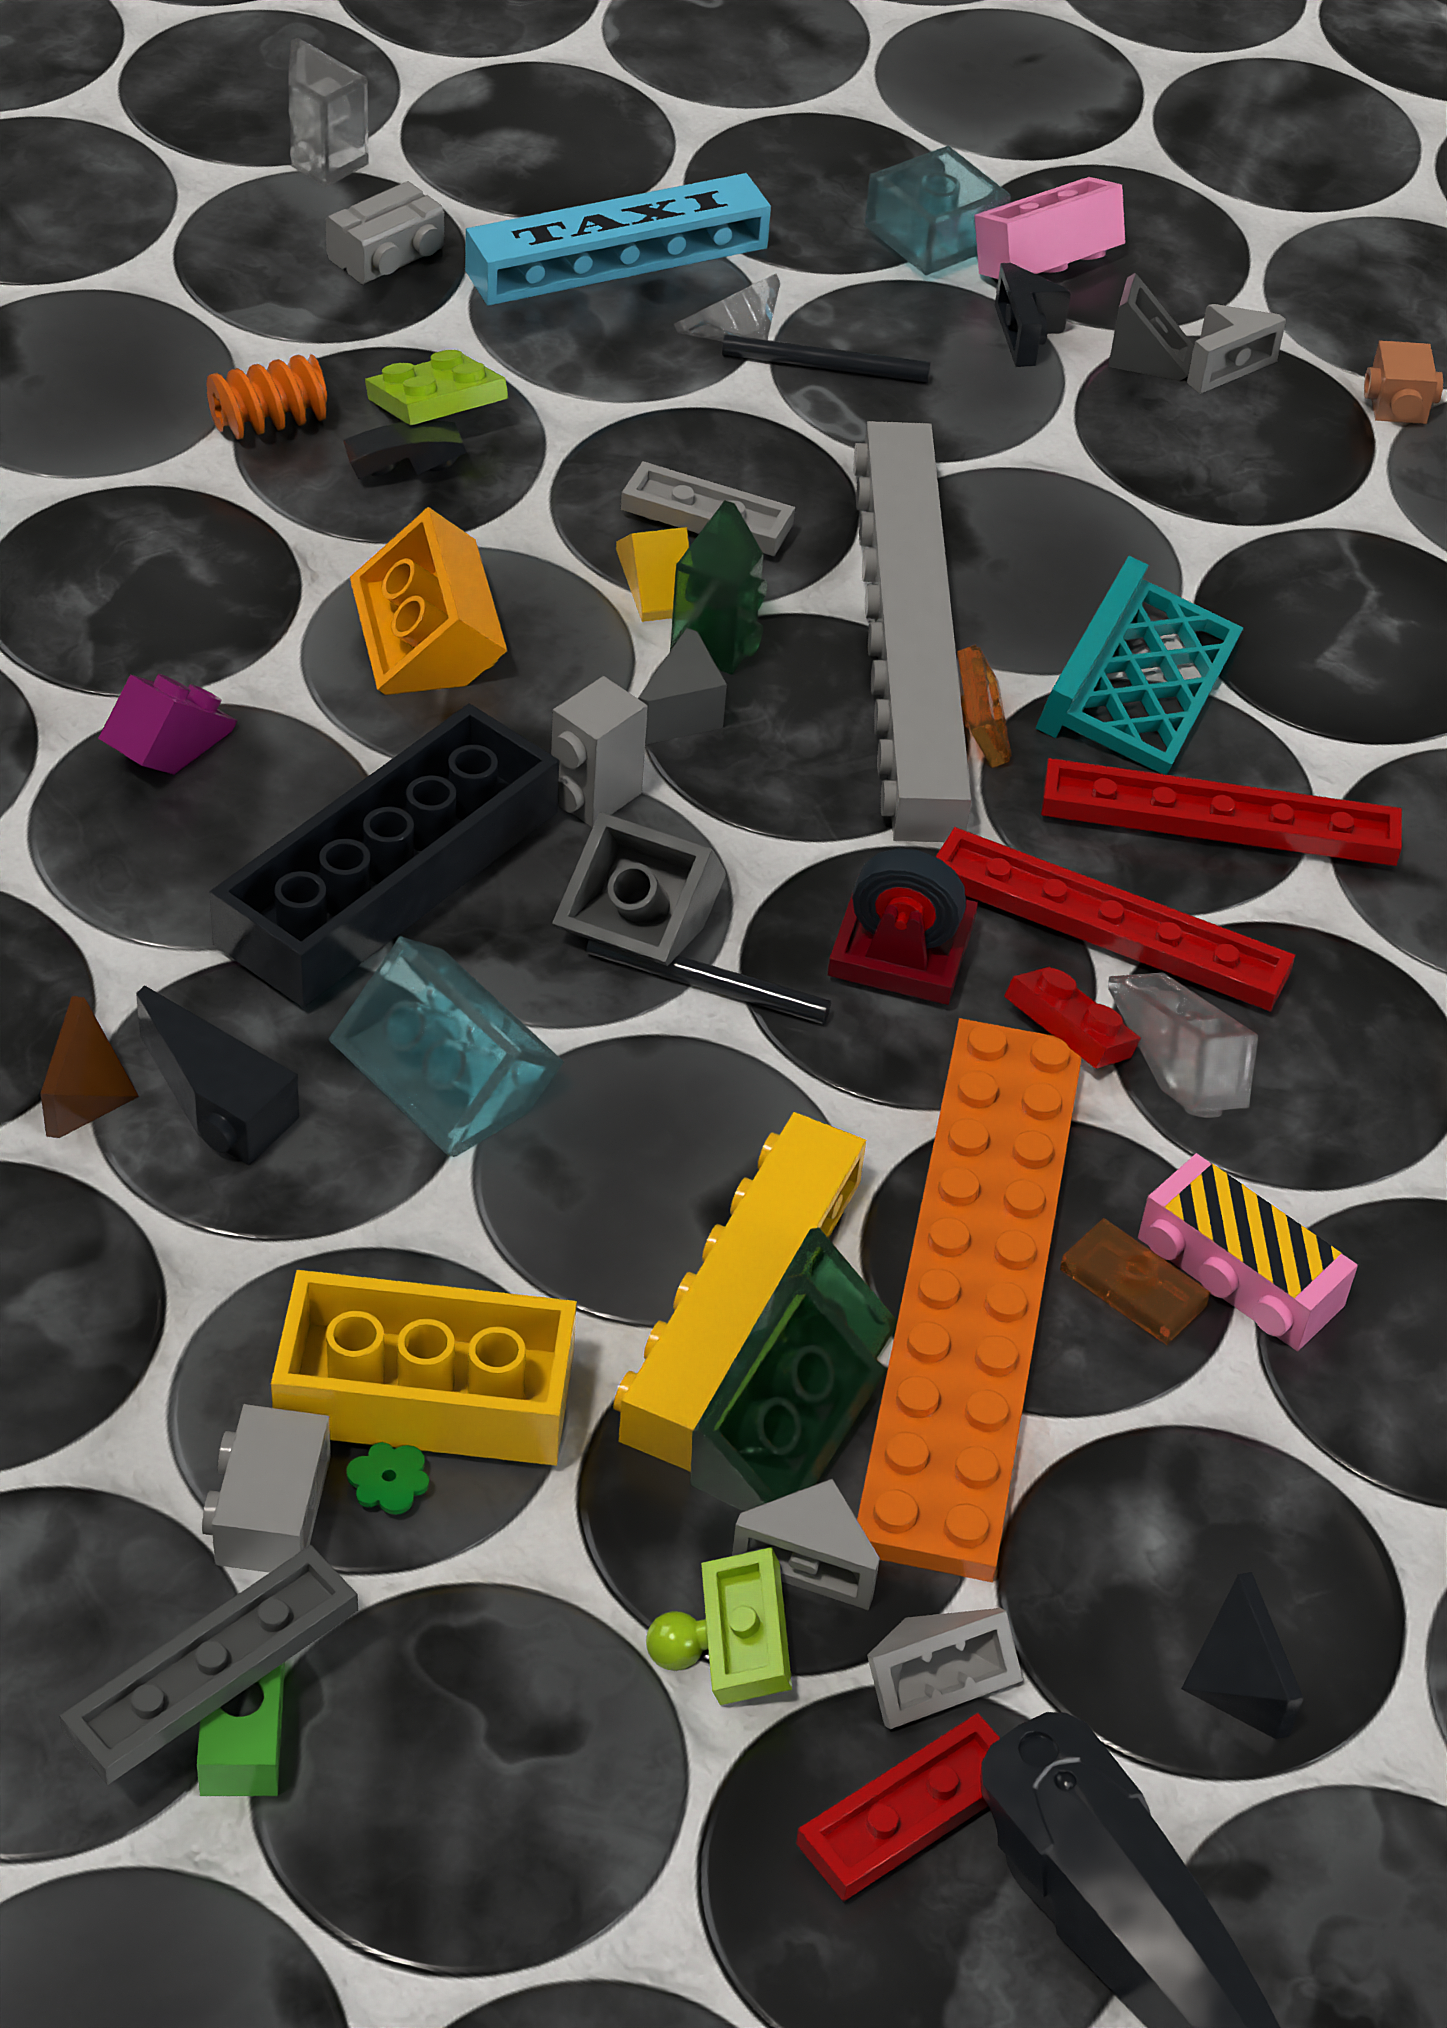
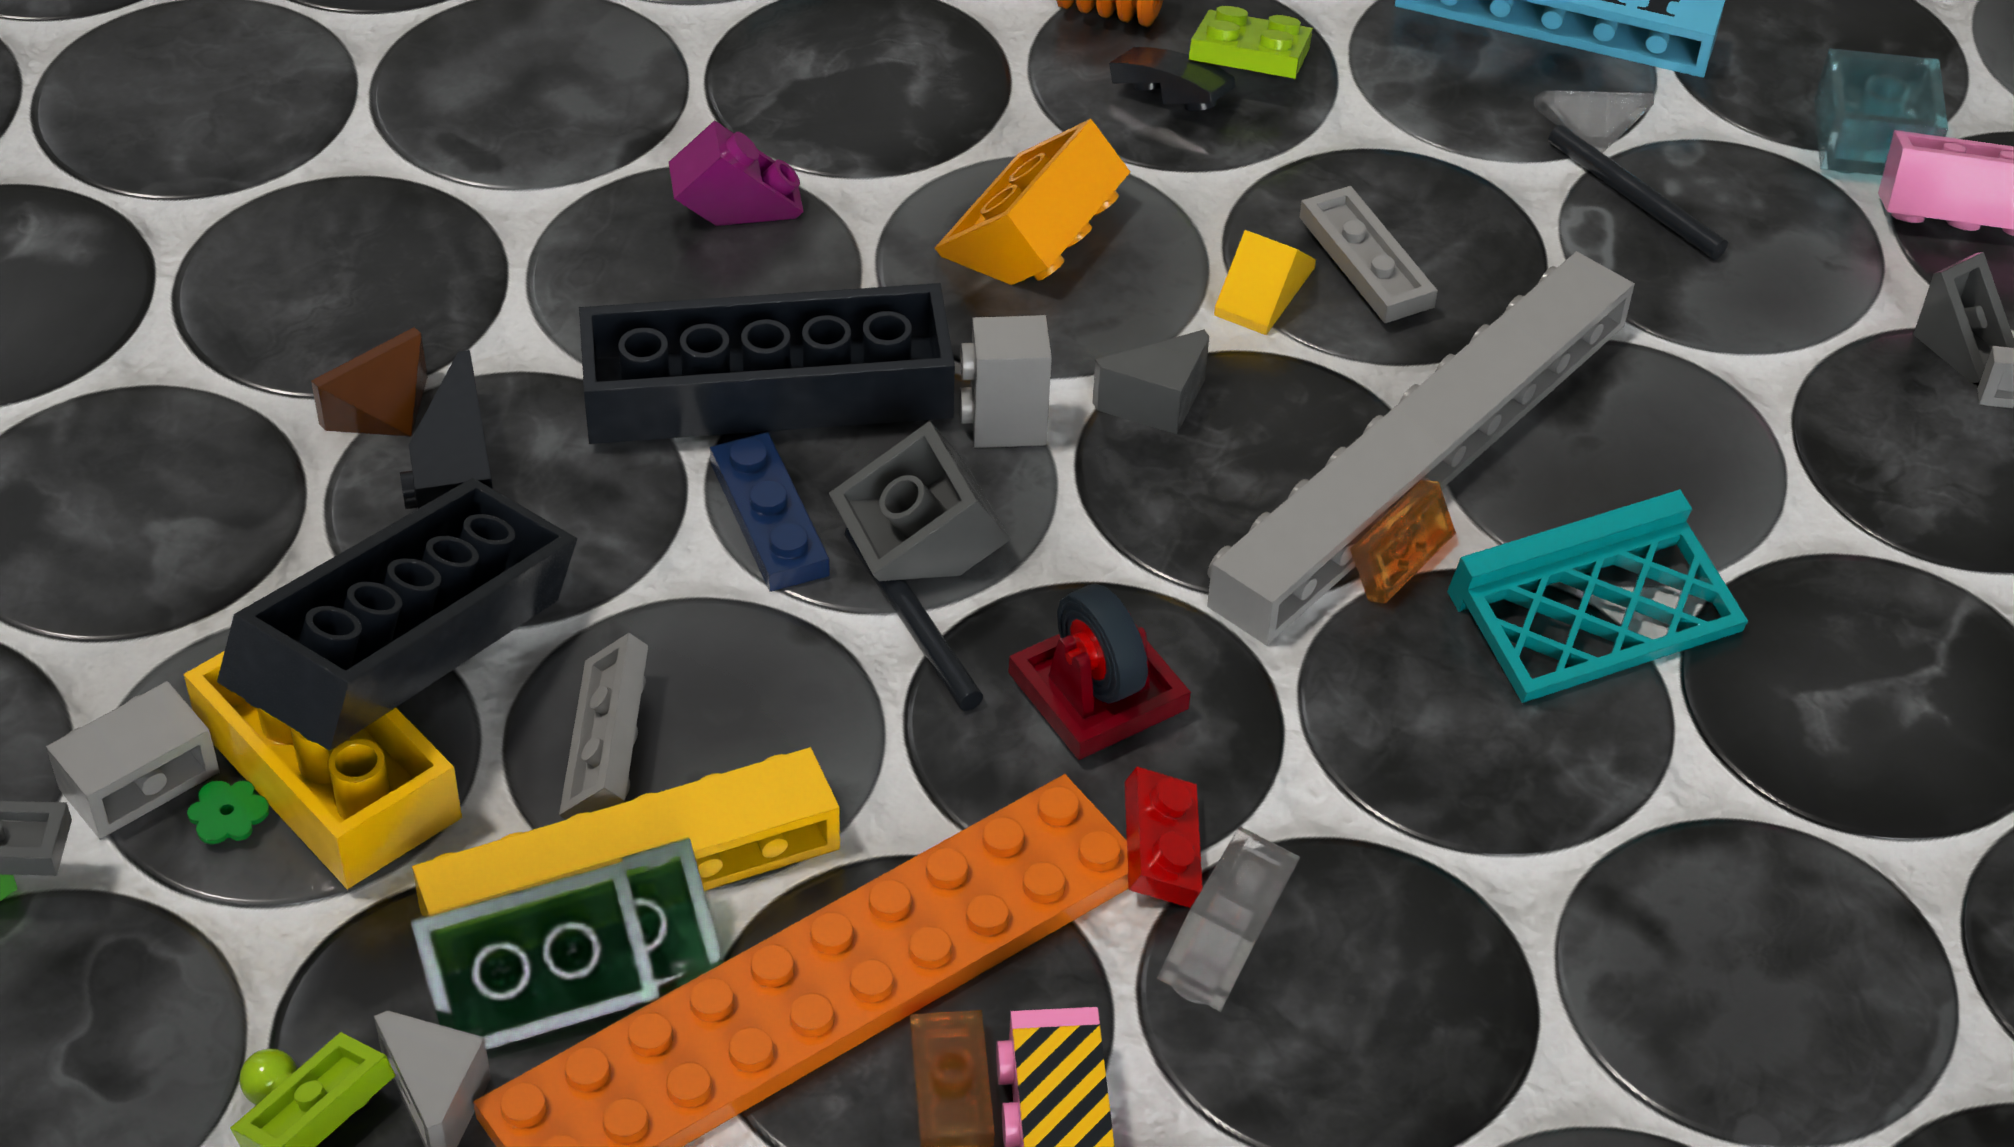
camera: 45 degrees right, 0 degrees up
clear light blue slope [328,936,564,1157] -> none
clear green slope [670,500,767,675] -> none
red plate [936,827,1295,1012] -> none
black slope [995,263,1071,367] -> none
red plate [1041,758,1402,866] -> none
none -> black brick [217,478,578,751]
none -> light grey plate [559,633,648,820]
none -> dark blue plate [710,432,830,592]

